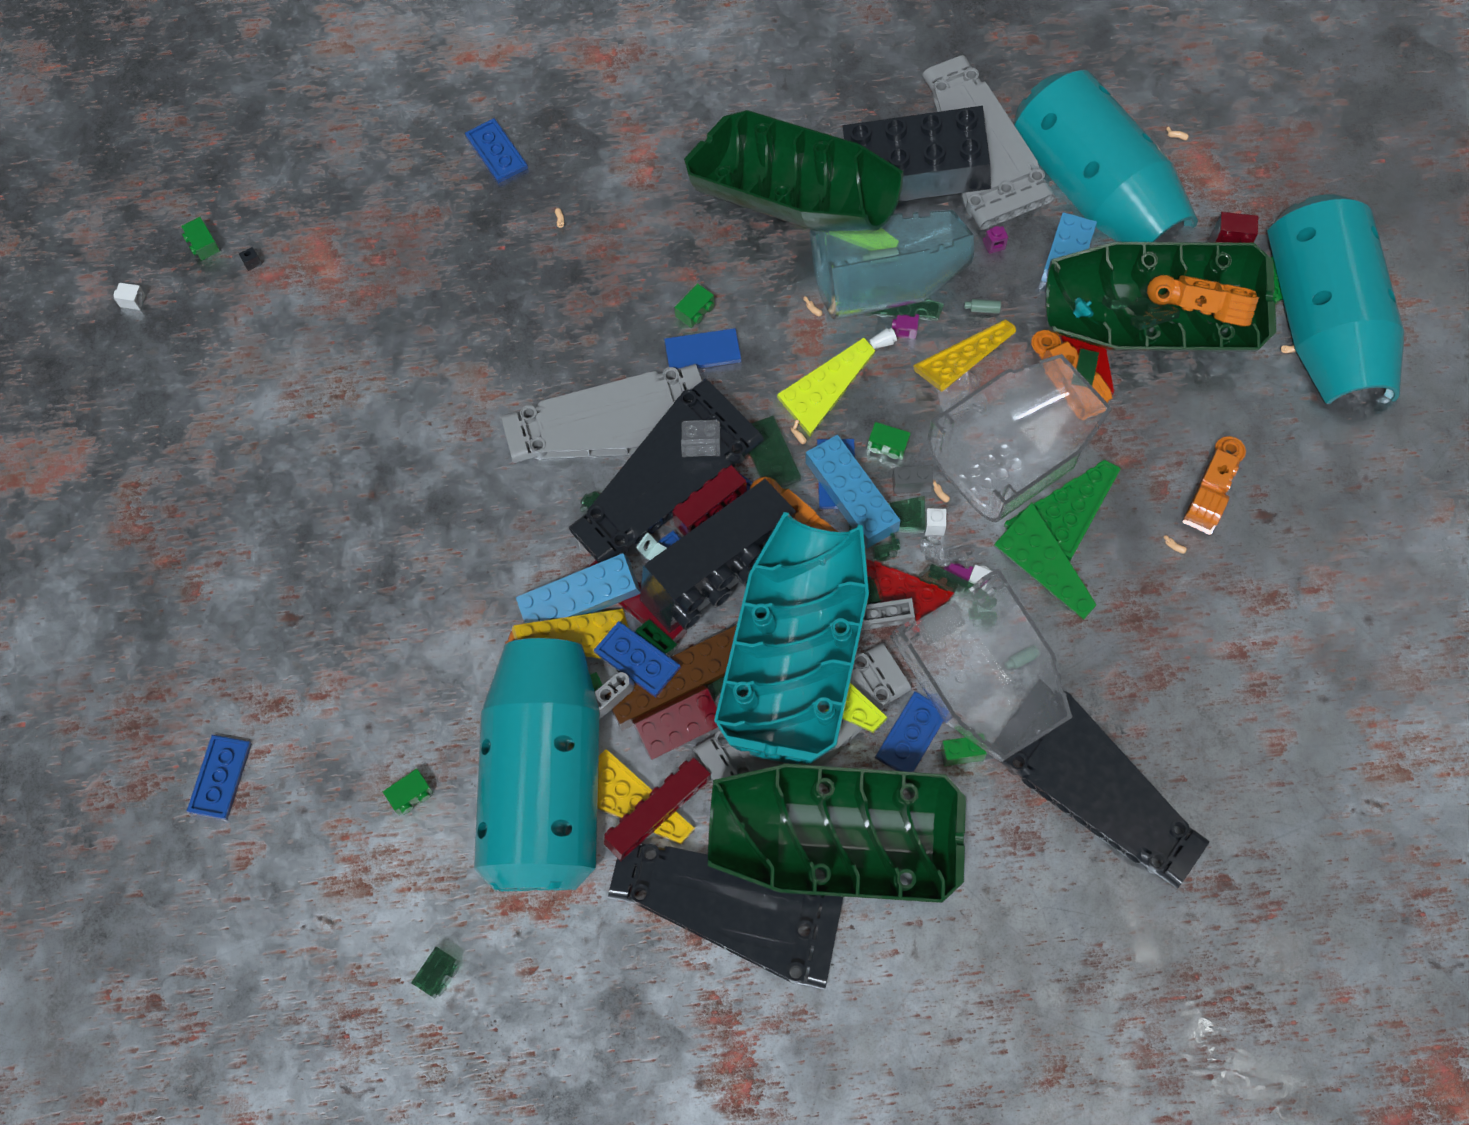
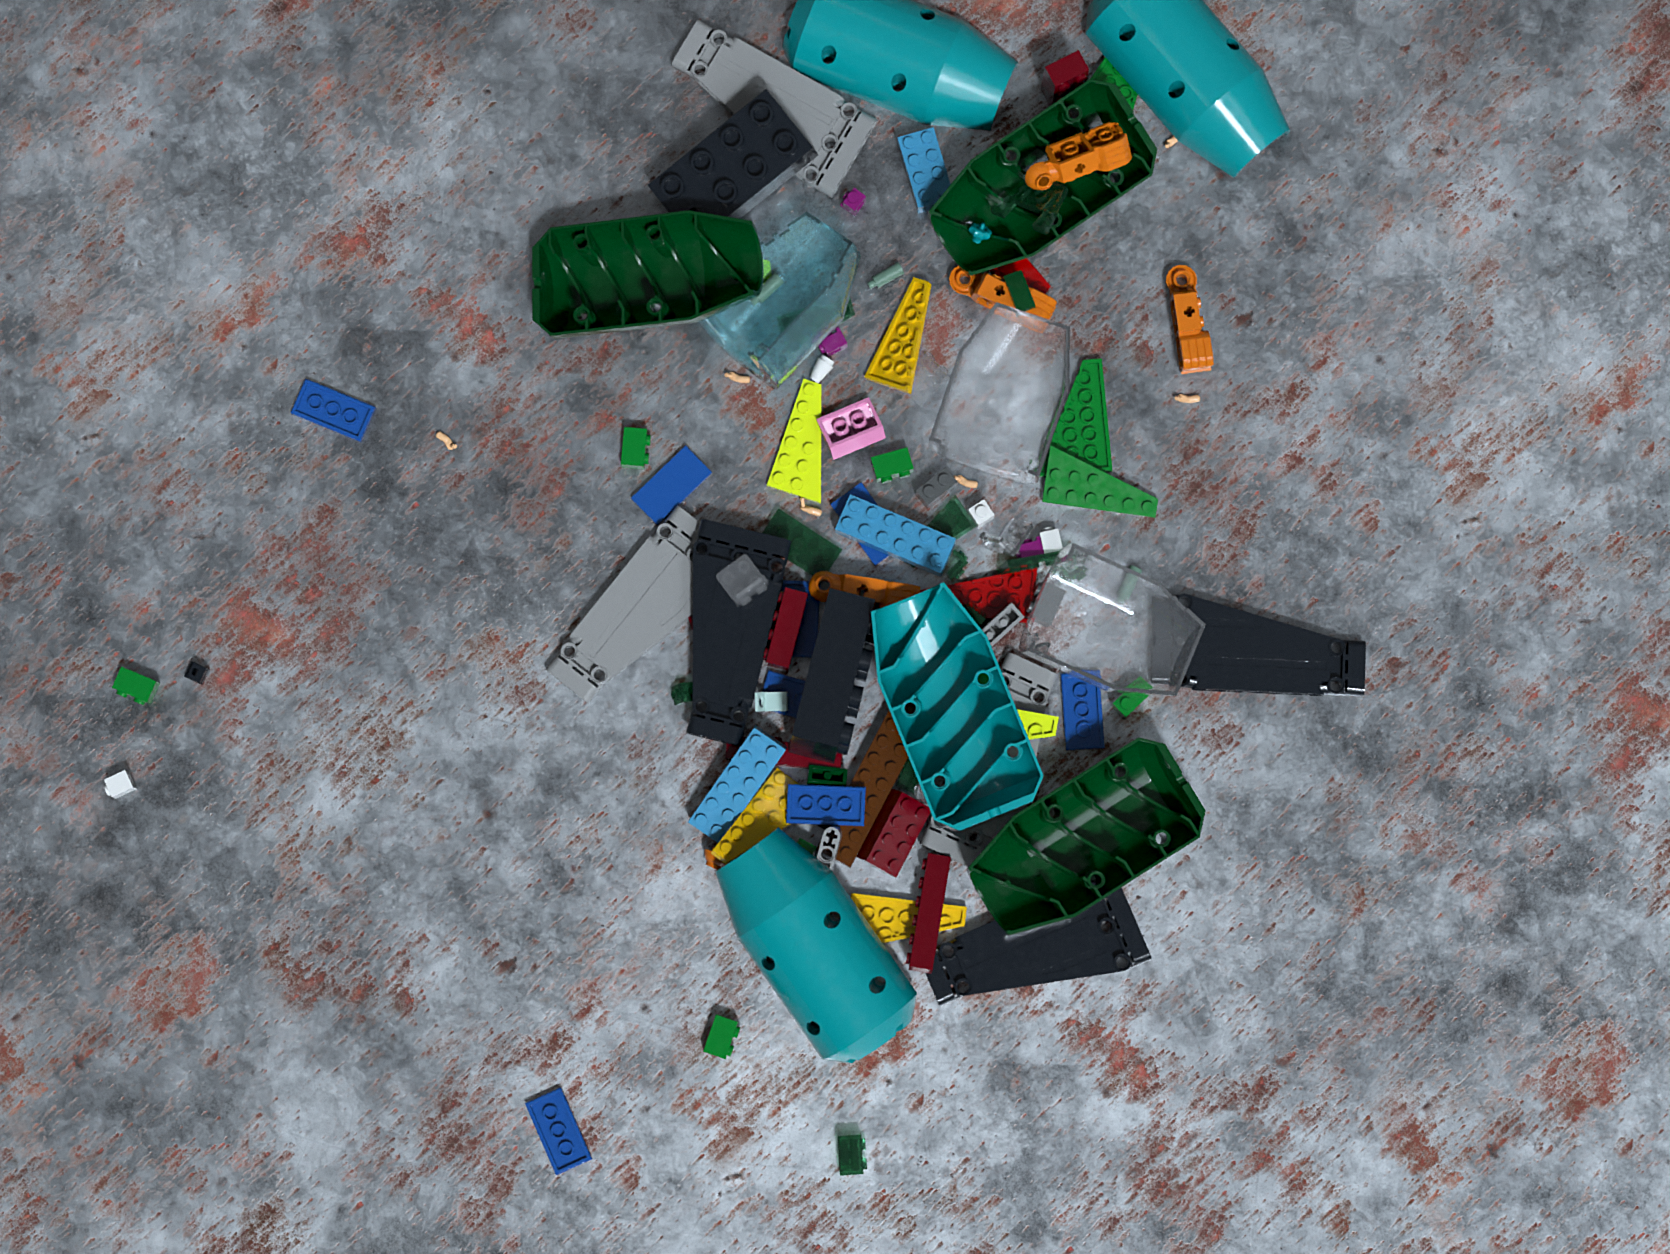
camera: 35 degrees left, 15 degrees up
none -> bright pink slope [816,397,886,460]

